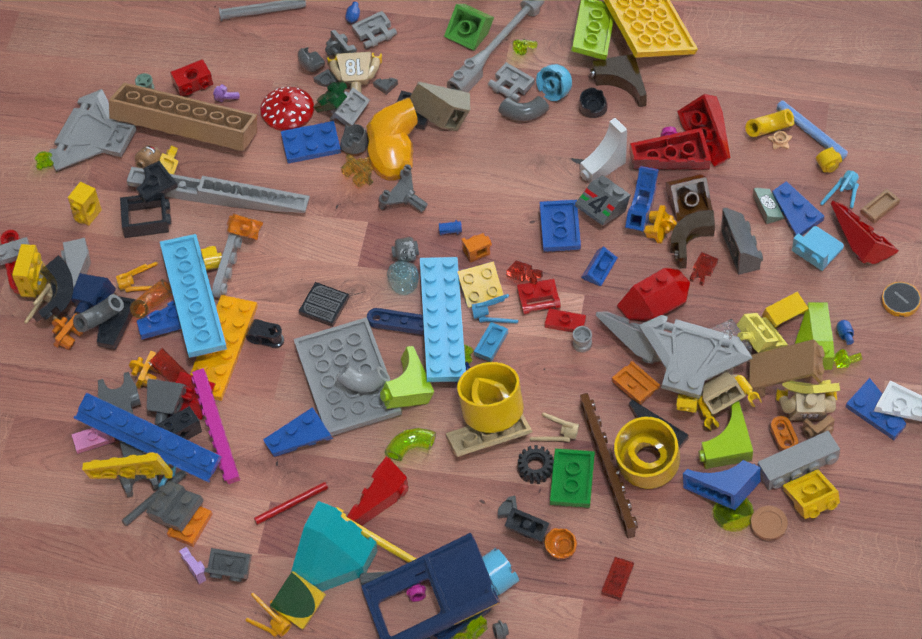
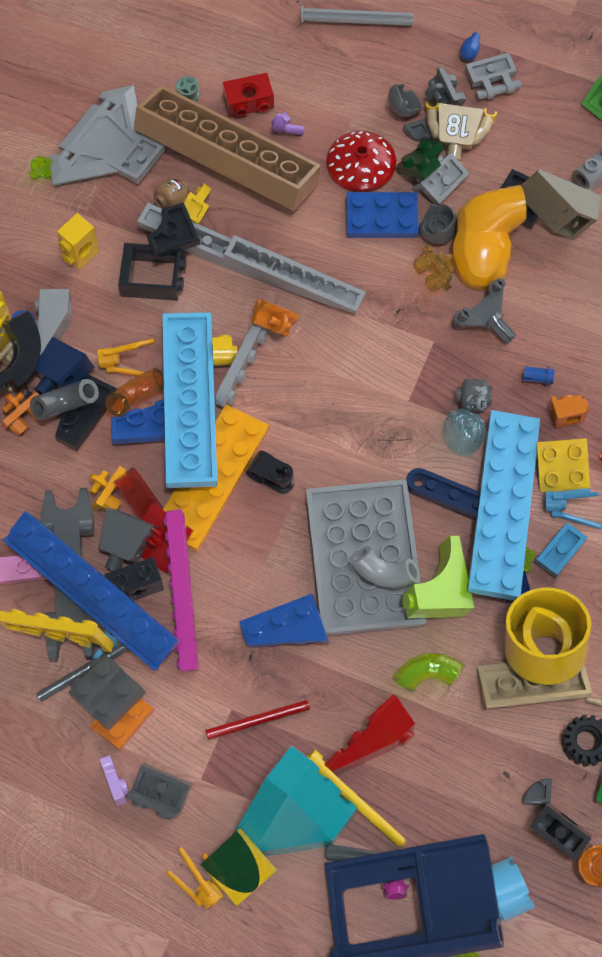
camera: 10 degrees right, 10 degrees up
black tile [298,282,350,327] -> none
dark grey tile [373,78,398,95] -> none

